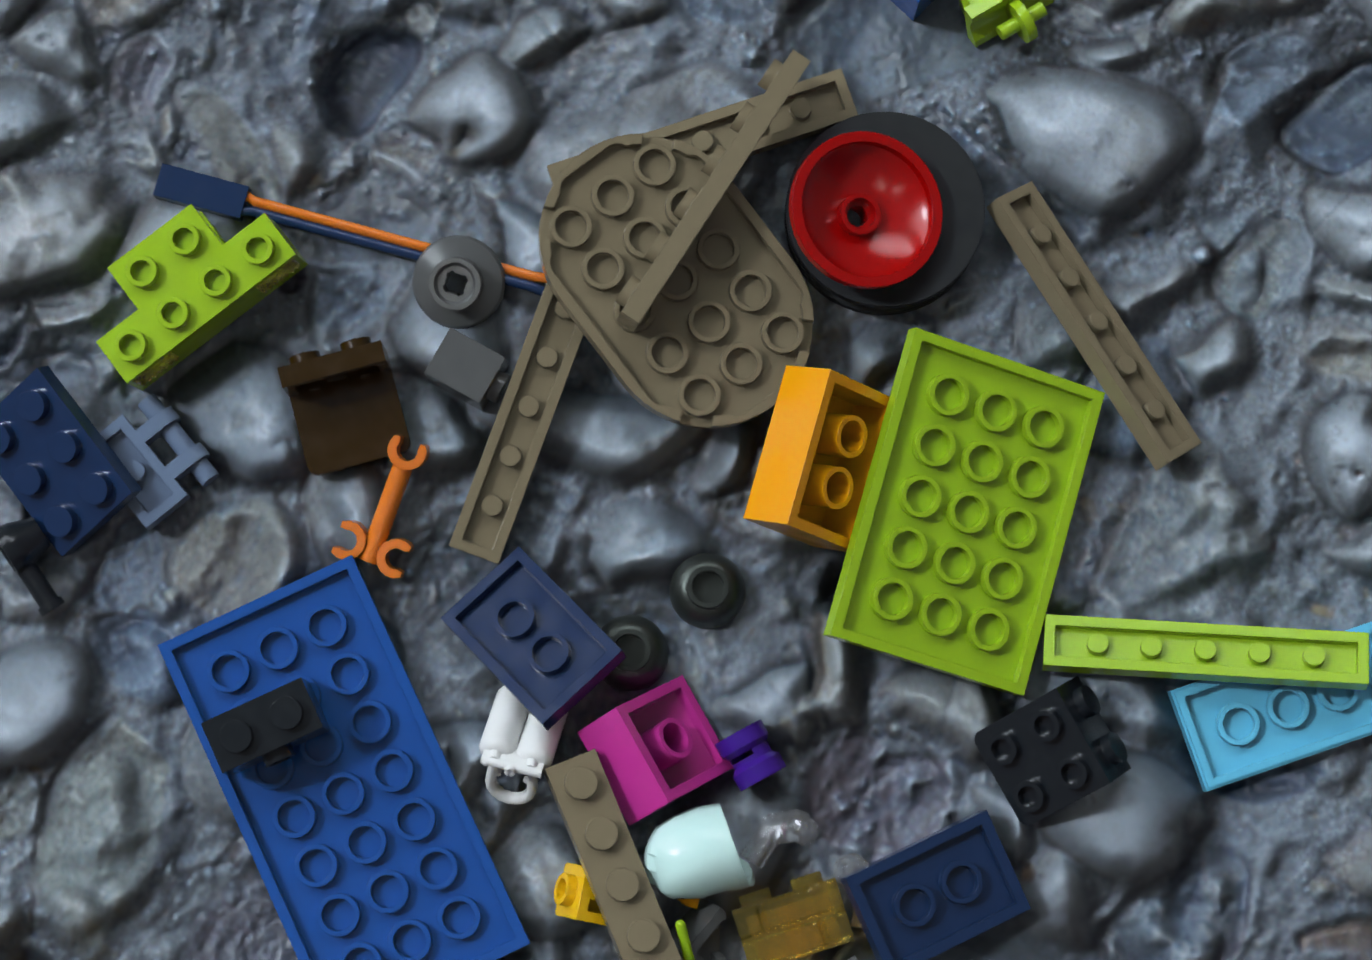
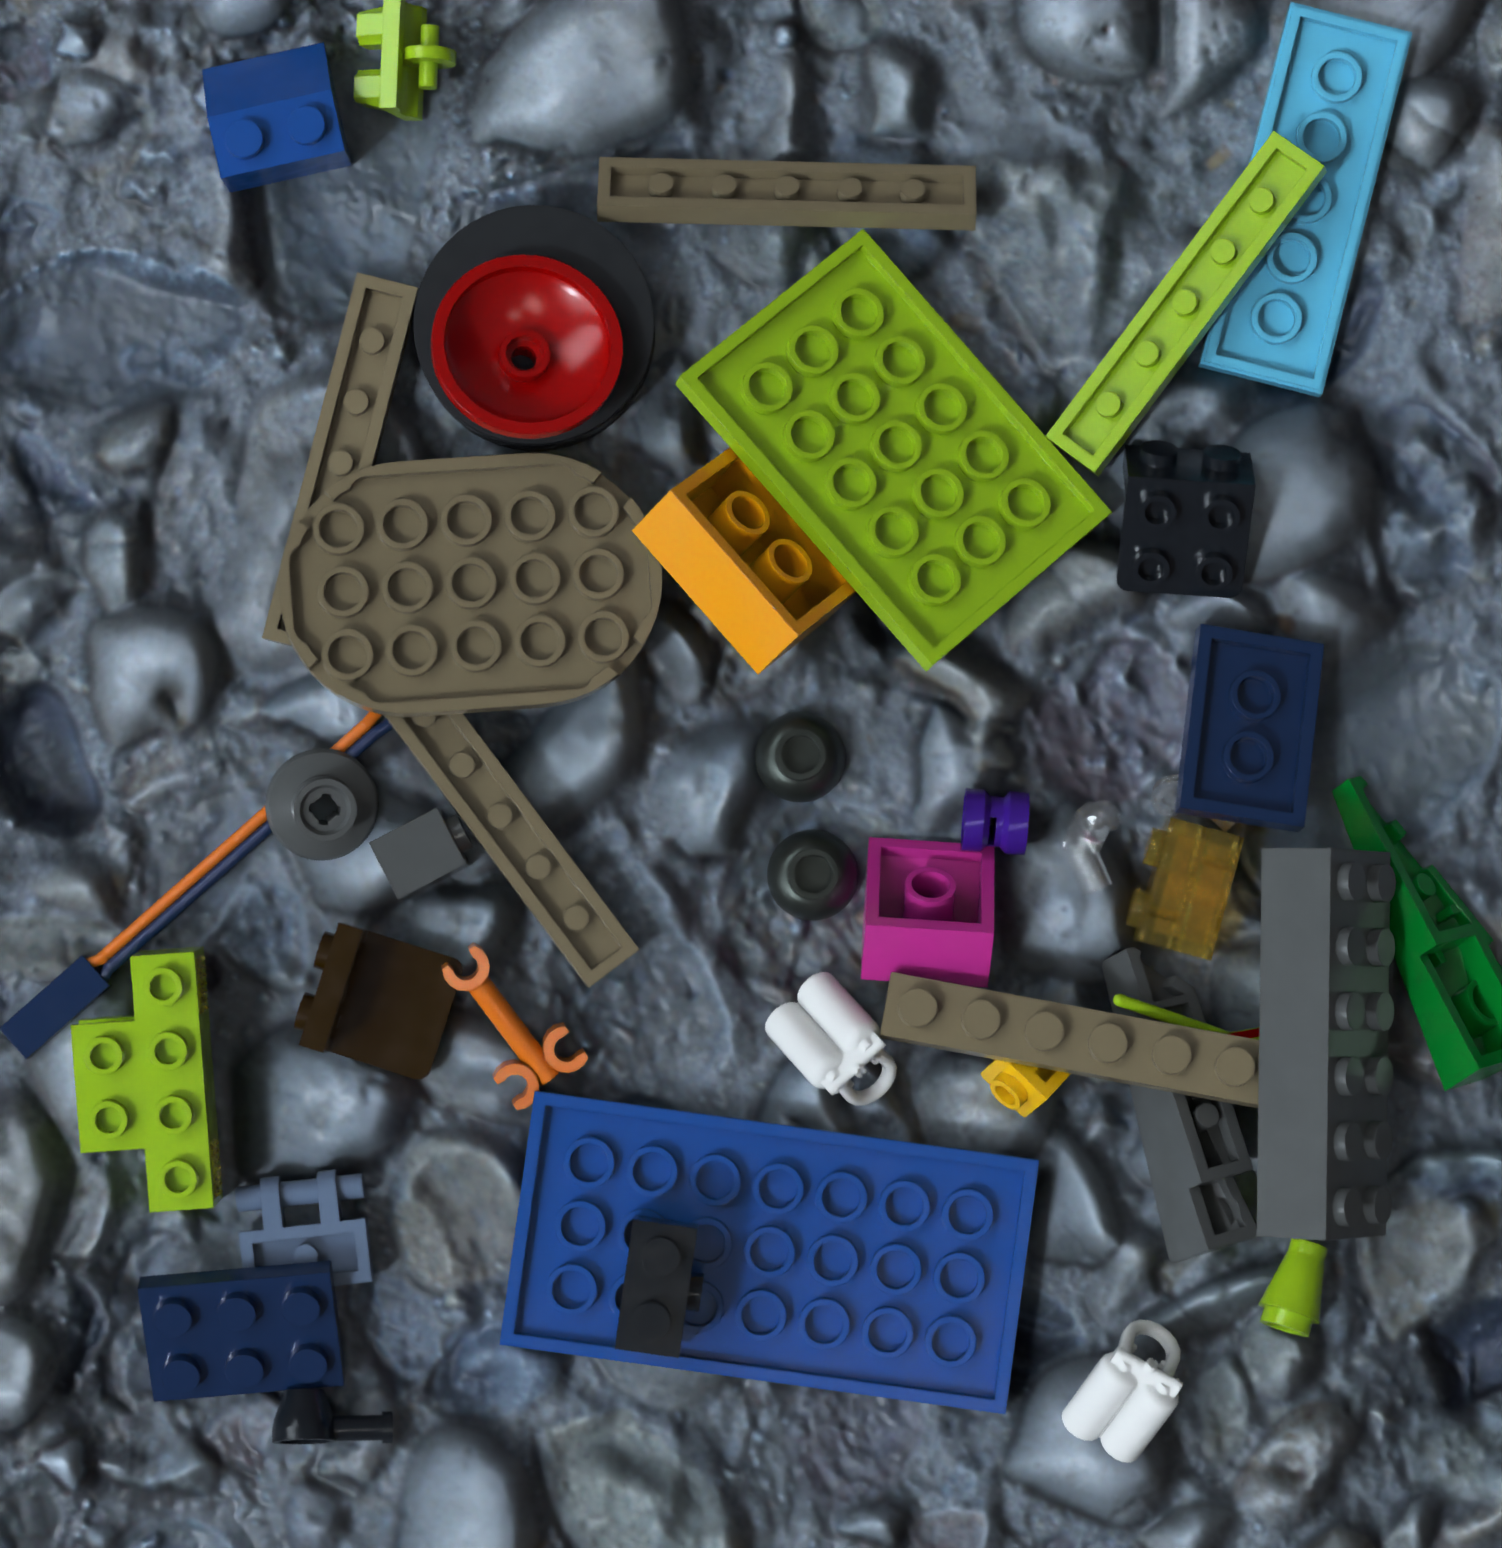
camera: 55 degrees left, 5 degrees up
dark blue plate [441,547,627,731] -> none
dark tan plate [615,49,811,332] -> none
light aqua piece [643,804,755,909] -> none

